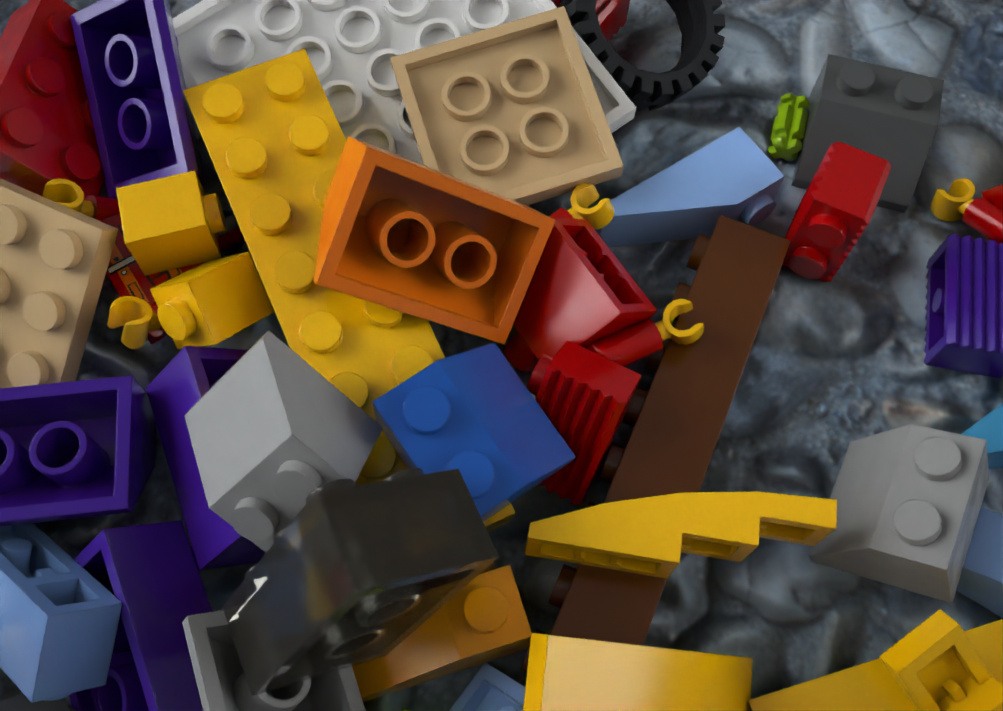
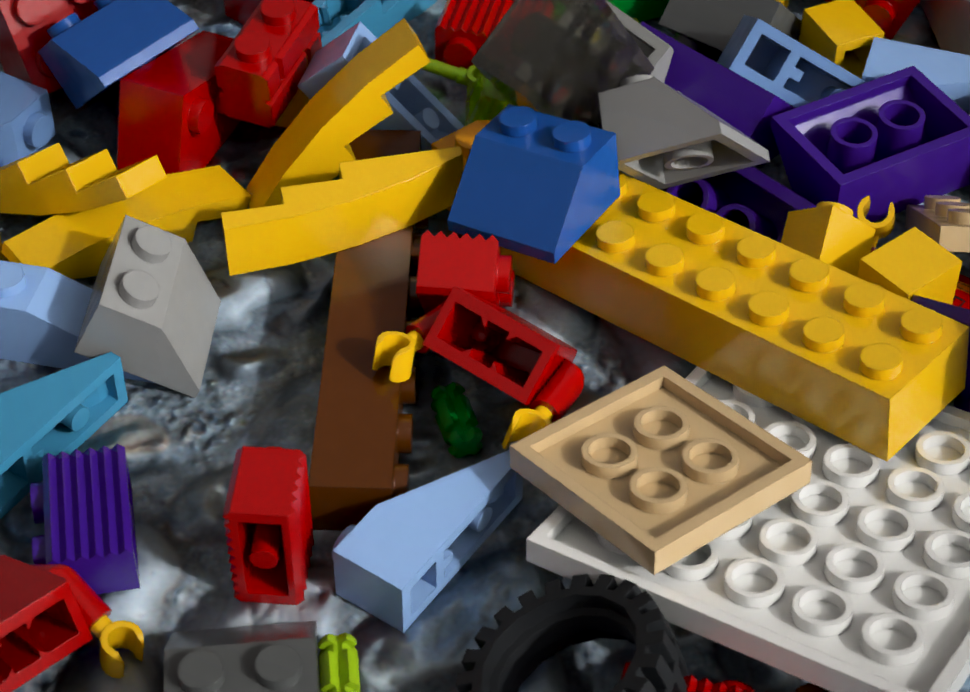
camera: 160 degrees right, 20 degrees down
orange slope [314,136,555,345] -> none

